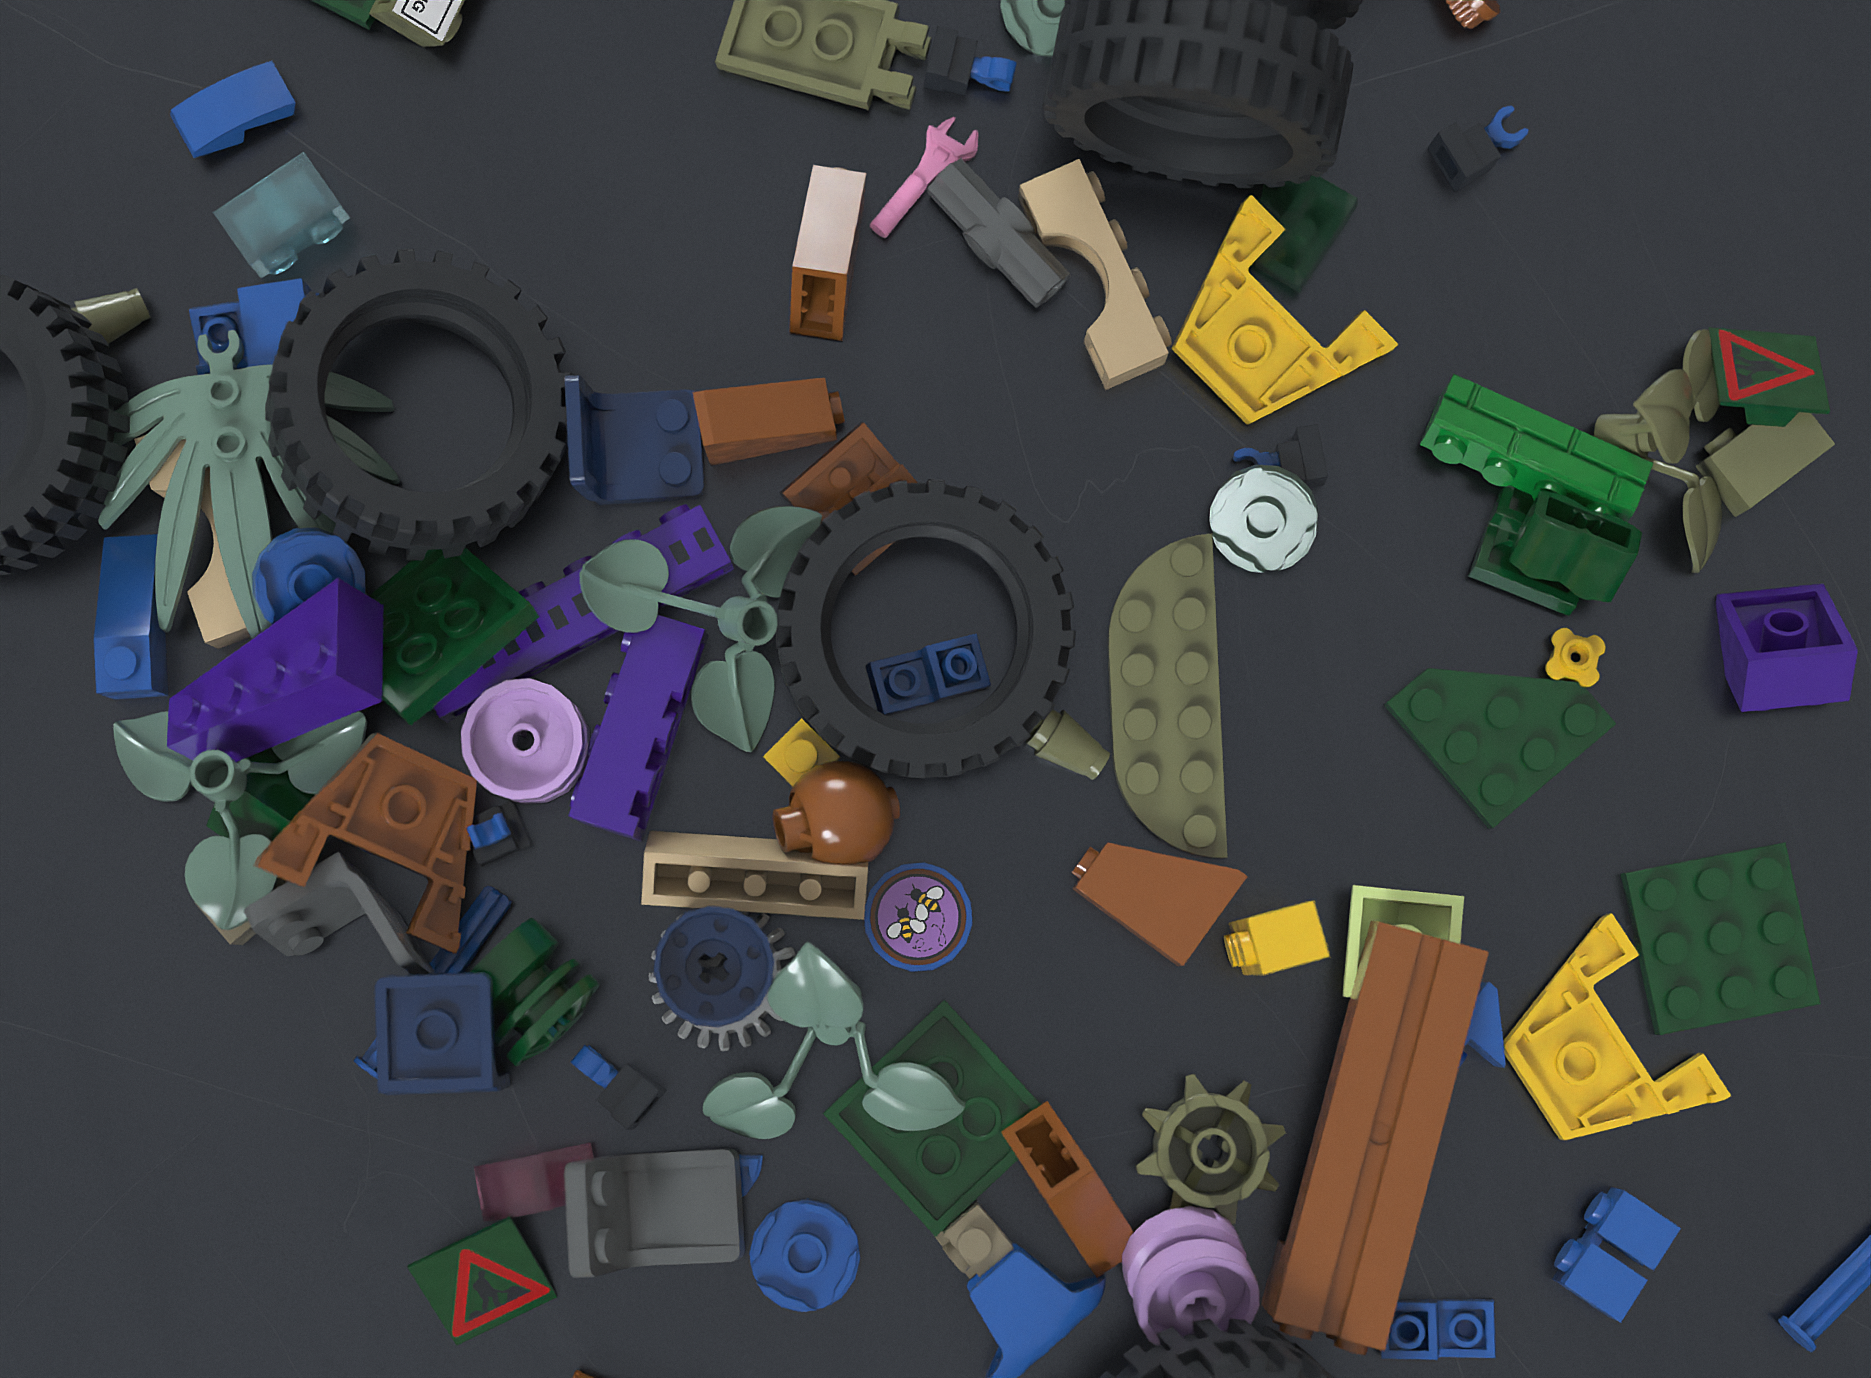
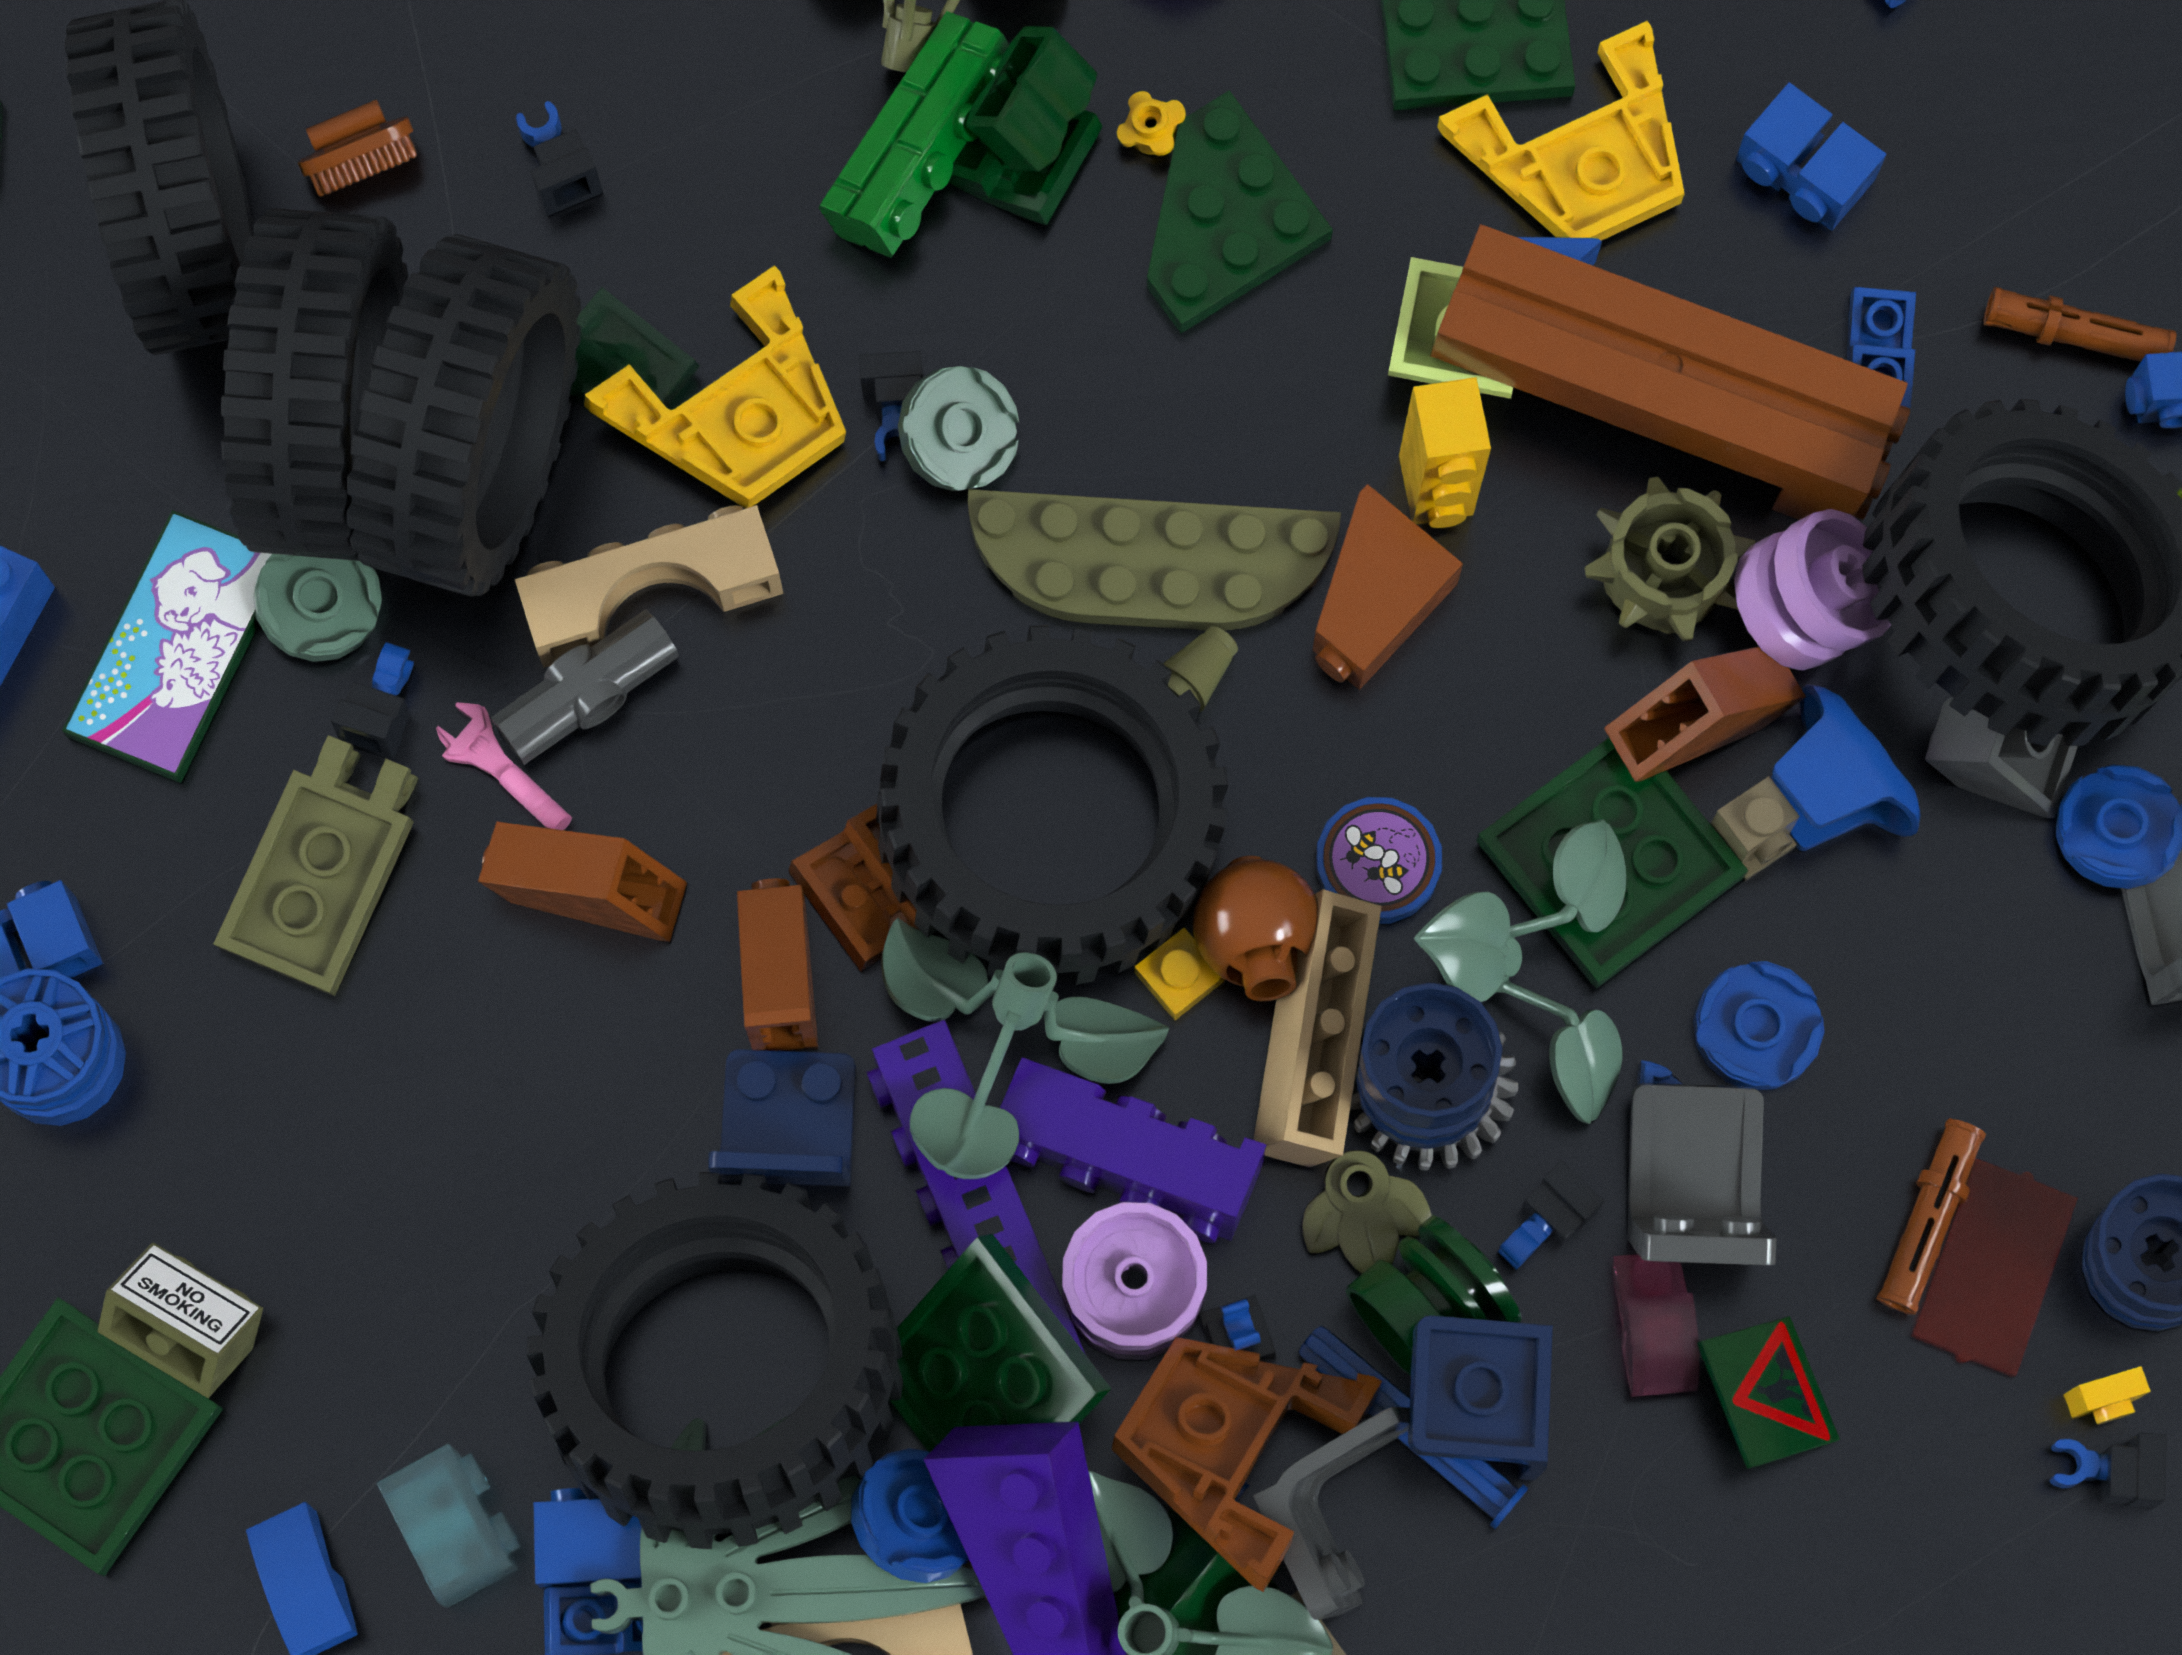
camera: 80 degrees left, 10 degrees down
blue slope [865,633,991,716] -> none
none -> olive plate [1301,1150,1432,1273]

